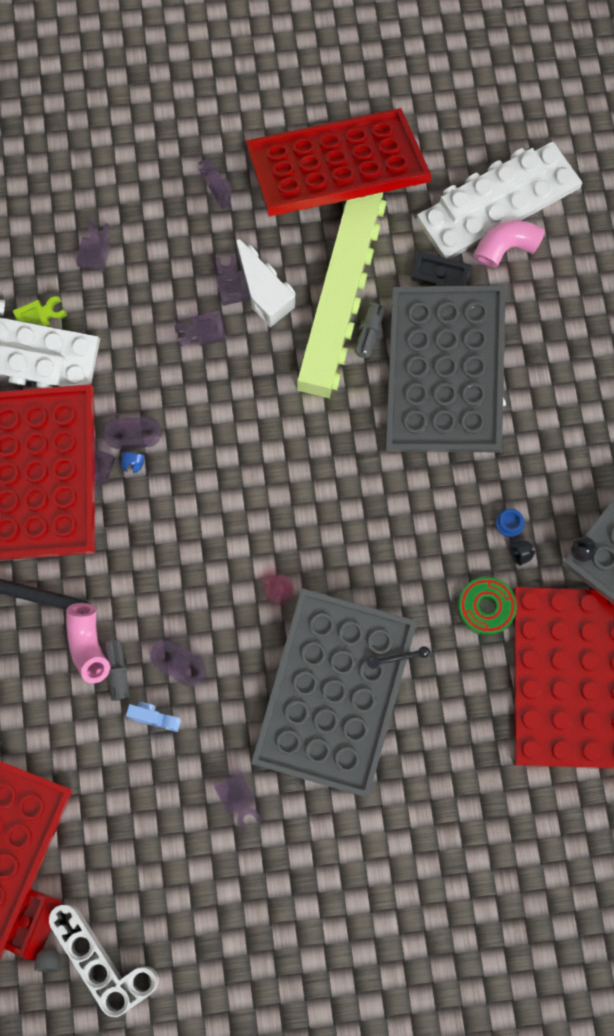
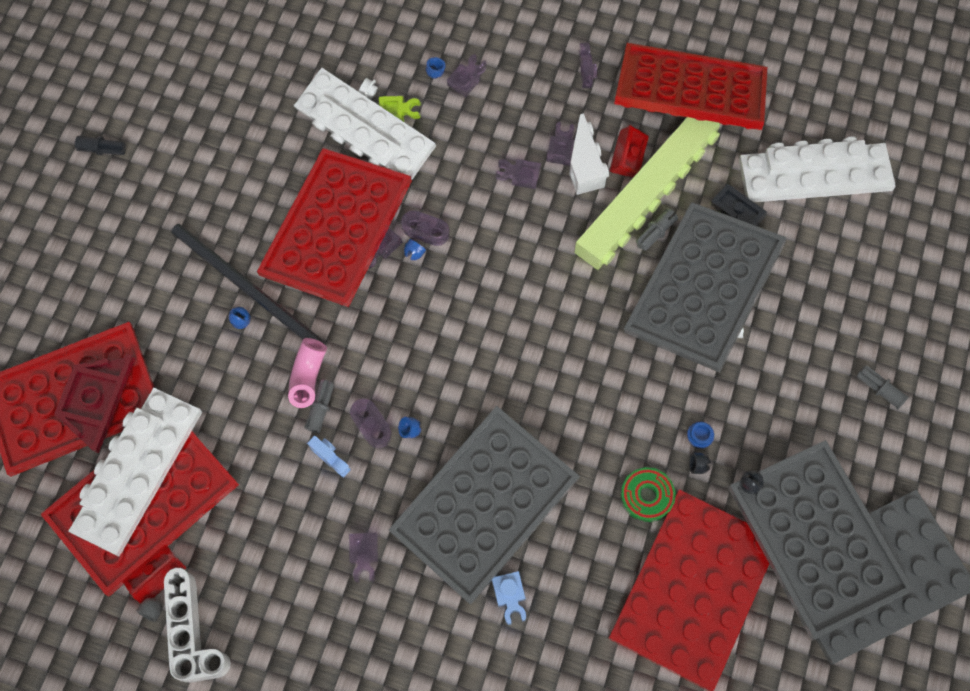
camera: 30 degrees right, 5 degrees down
clear pink tile [264,575,294,605] -> none
black hinge [368,646,430,669] -> none
bright pink cylinder [473,220,545,268] -> none
none -> blue hinge [398,417,421,438]
none -> blue hinge [426,57,445,79]
none -> light blue plate [492,571,526,625]
none -> red slope [609,125,649,178]

